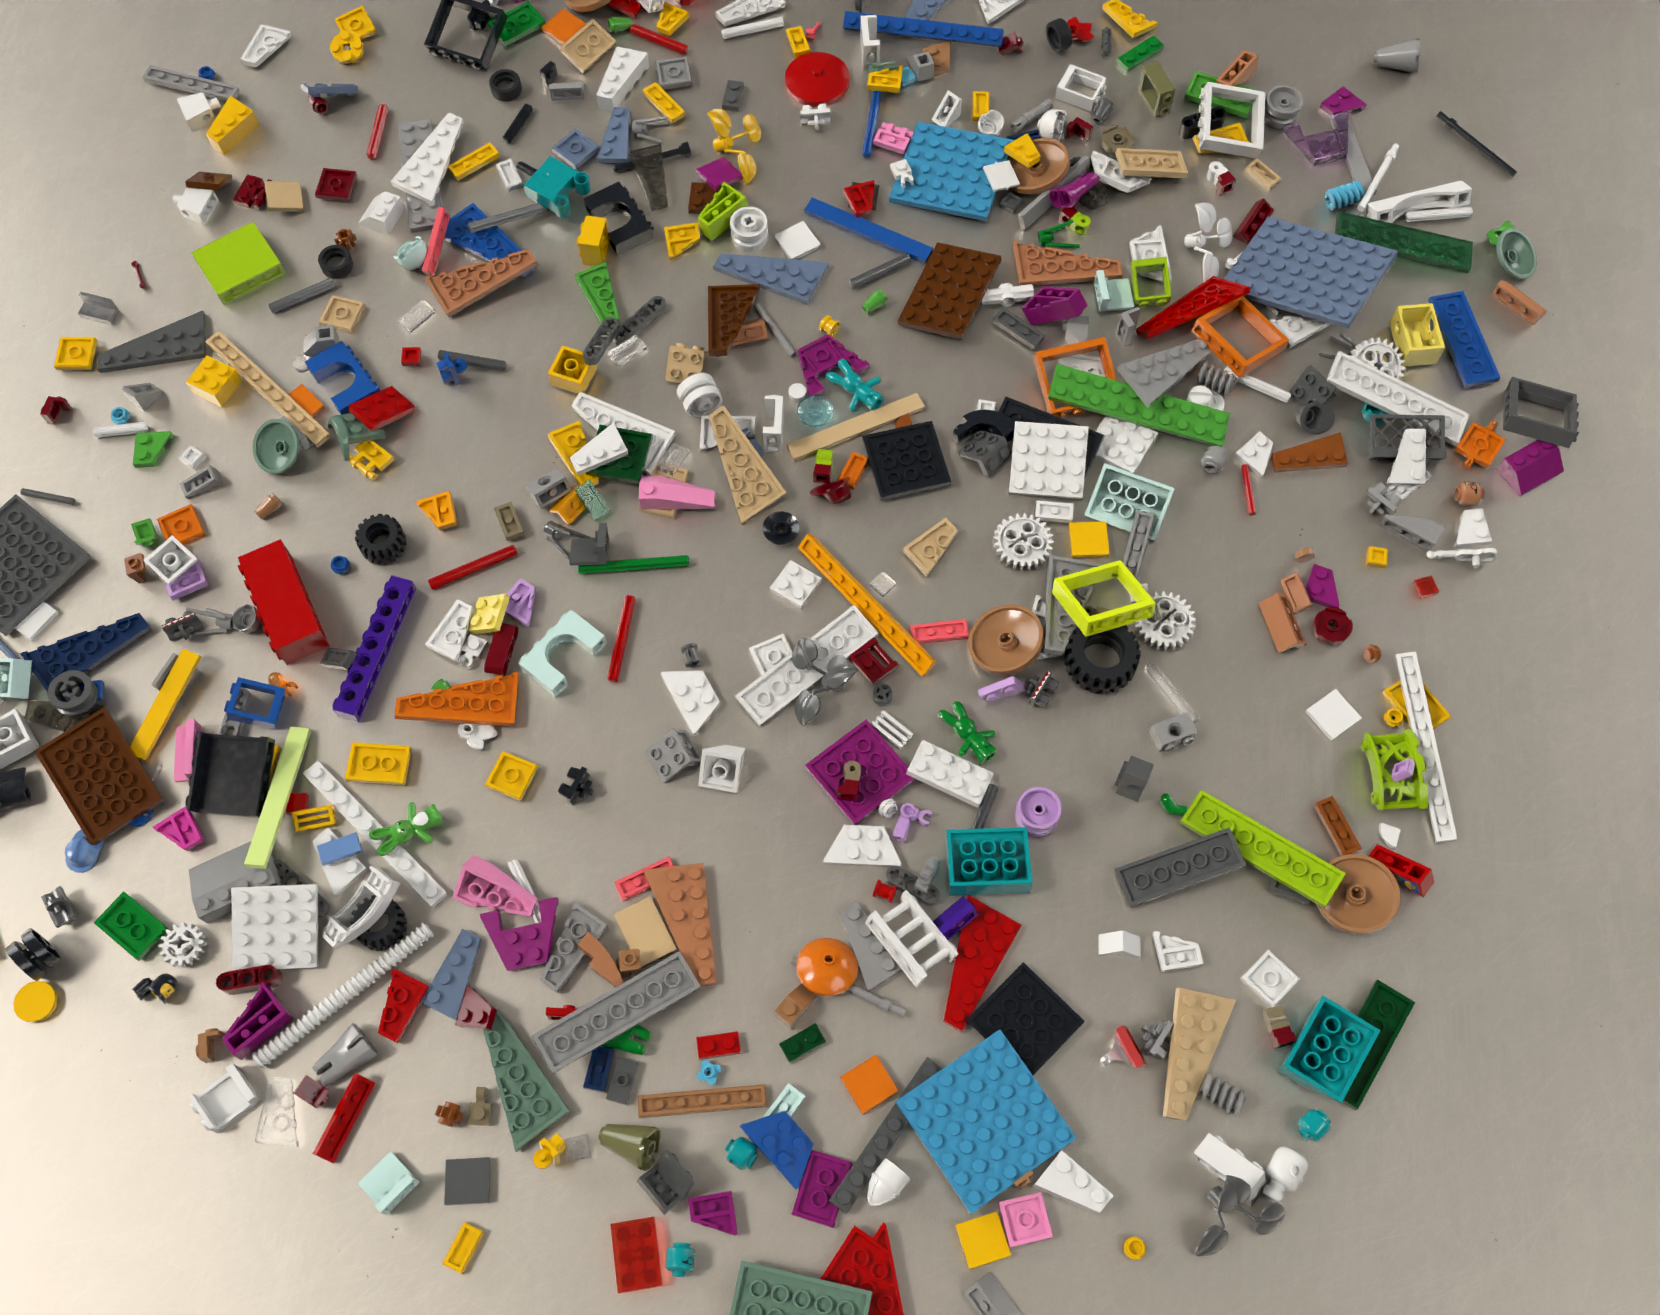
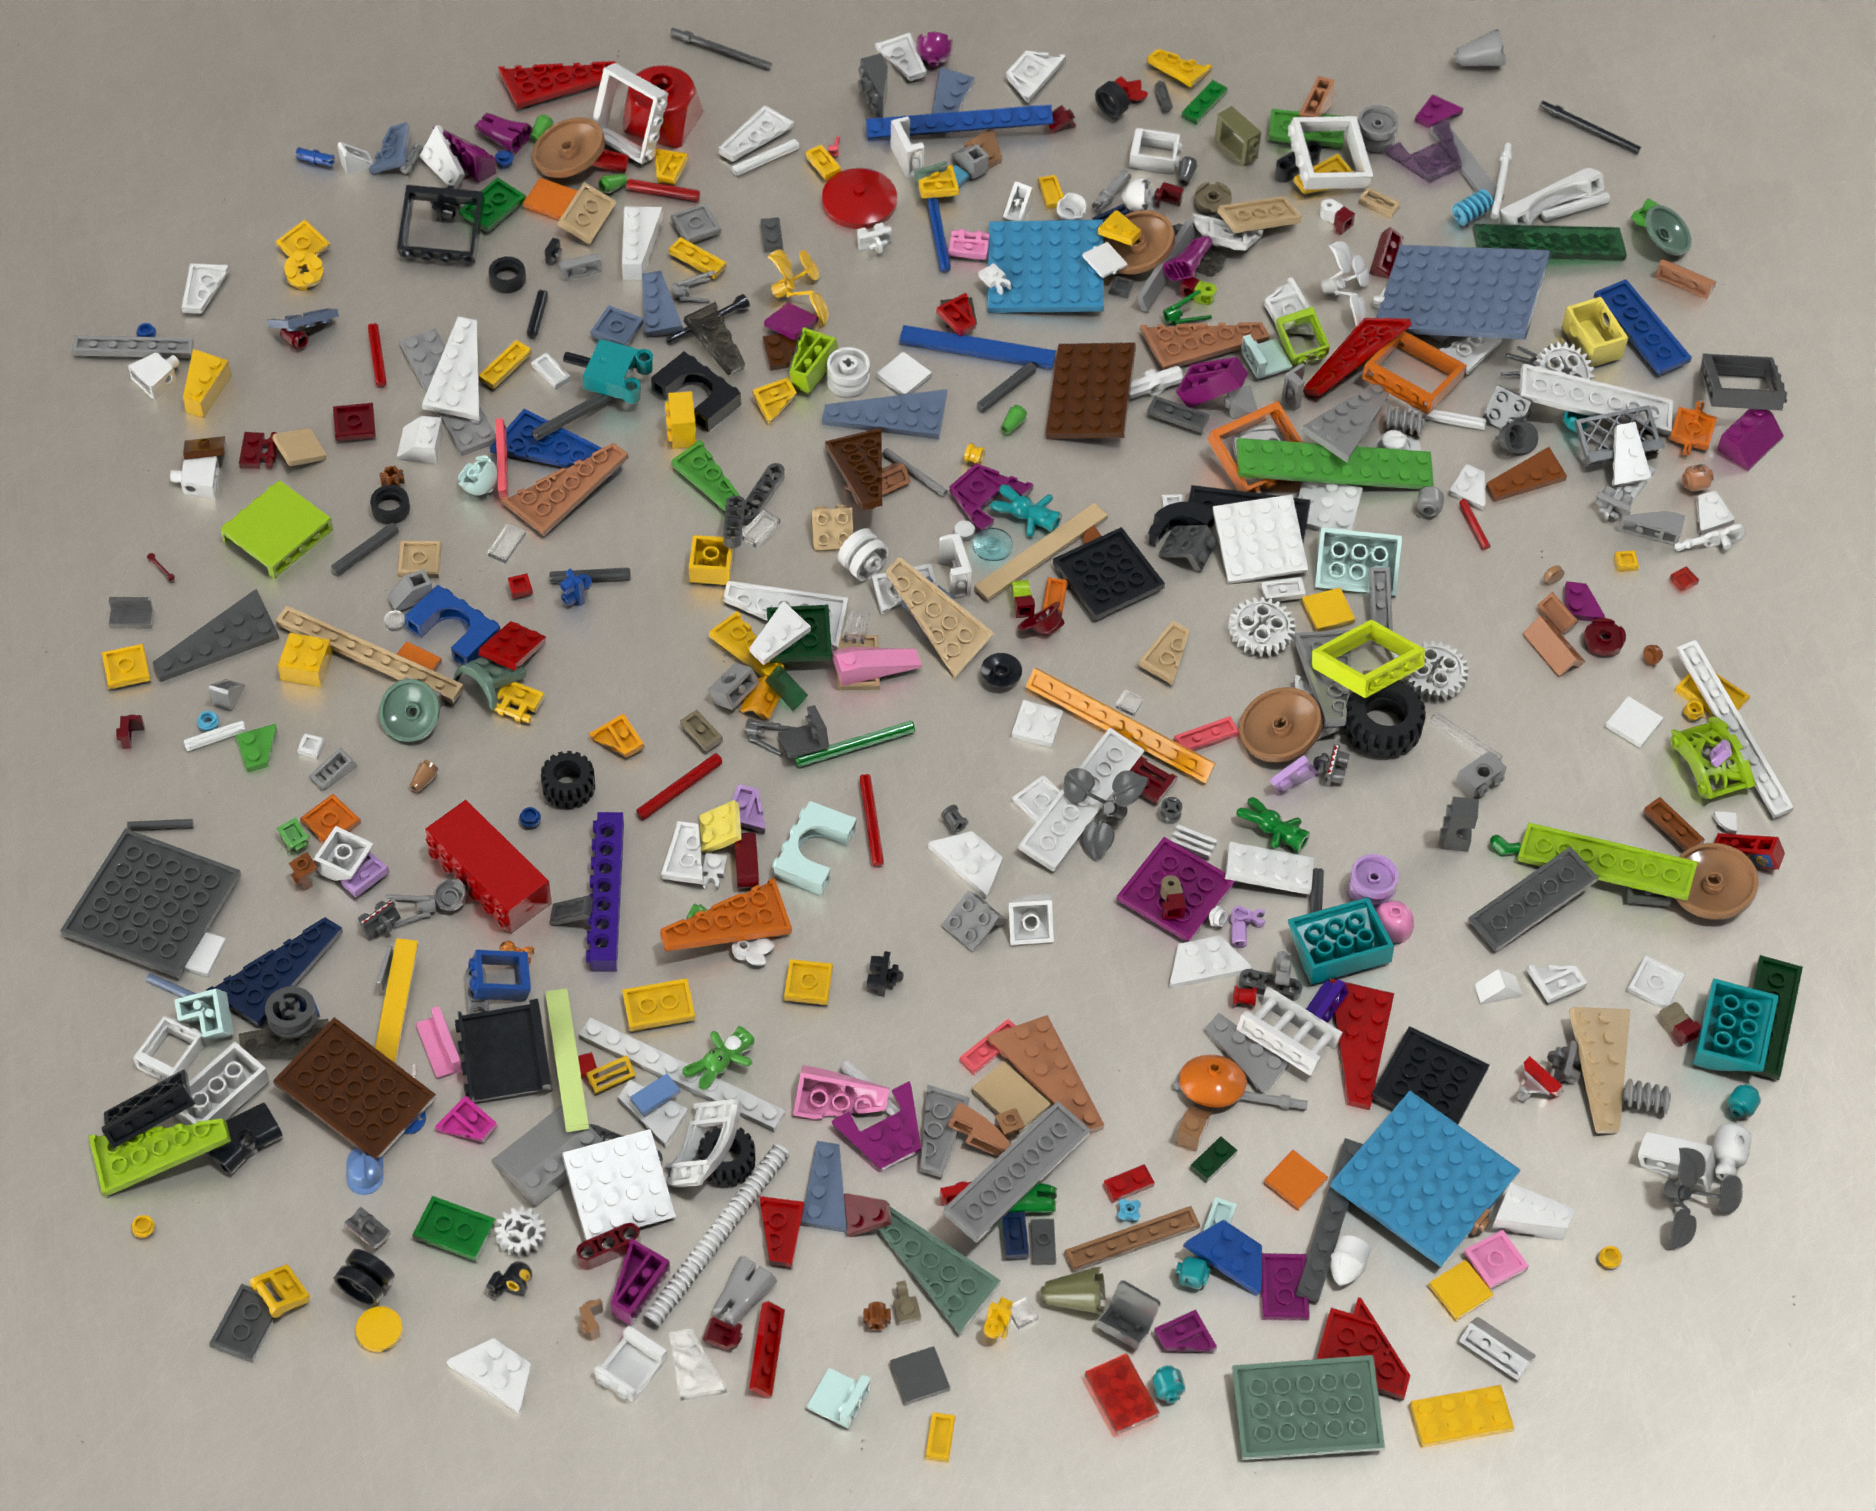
camera: 20 degrees left, 10 degrees down
none -> white wing [447,1338,531,1414]
none -> bright pink cylinder [1376,901,1414,944]

